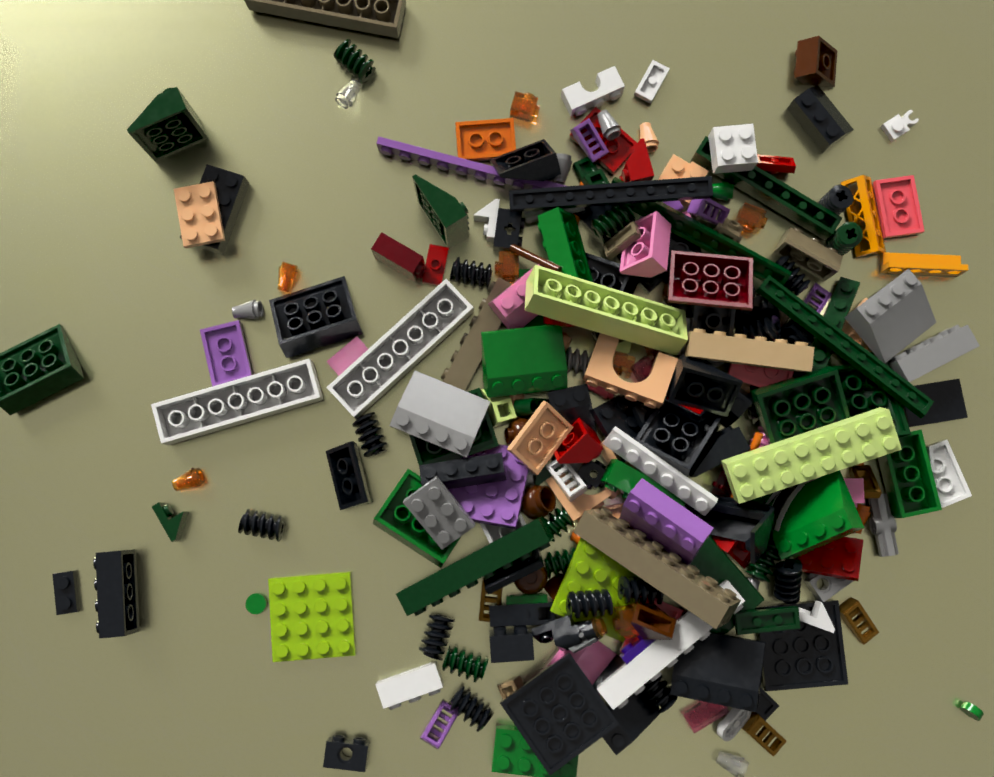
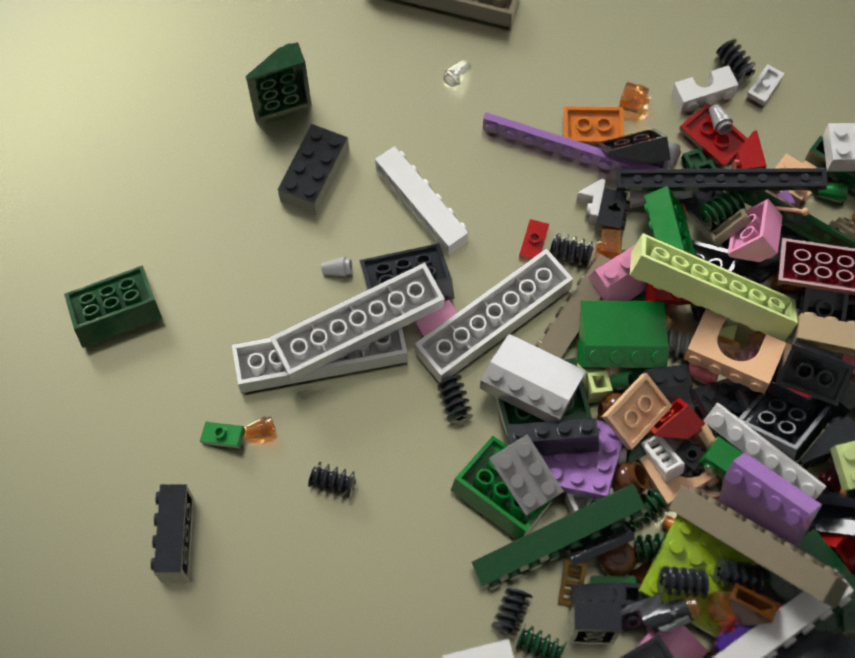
camera: 10 degrees right, 15 degrees down
black plate [52,570,80,615] -> none
dark green slope [152,502,189,542] -> none
light nougat plate [174,181,225,248] -> none
medium lavender plate [200,320,253,387] -> none
green tile [245,593,267,614] -> none
lime plate [268,572,356,662] -> none
clear orange cone [277,262,298,292] -> none
black slope [326,441,371,510] -> none
dark green piece [334,39,376,83] -> none
dark red brick [371,232,426,282] -> none
dark green slope [412,174,470,249] -> none
reddish brown bar [510,244,562,272] -> none
medium lavender slope [570,118,609,163] -> none
light nougat cone [639,122,659,153] -> none
medium lavender slope [687,198,730,226] -> none
none -> green plate [200,421,246,449]
none -> white brick [270,263,445,381]
none -> white brick [375,146,469,255]
none -> black piece [716,38,756,83]
none -> light nougat hinge [772,203,809,216]

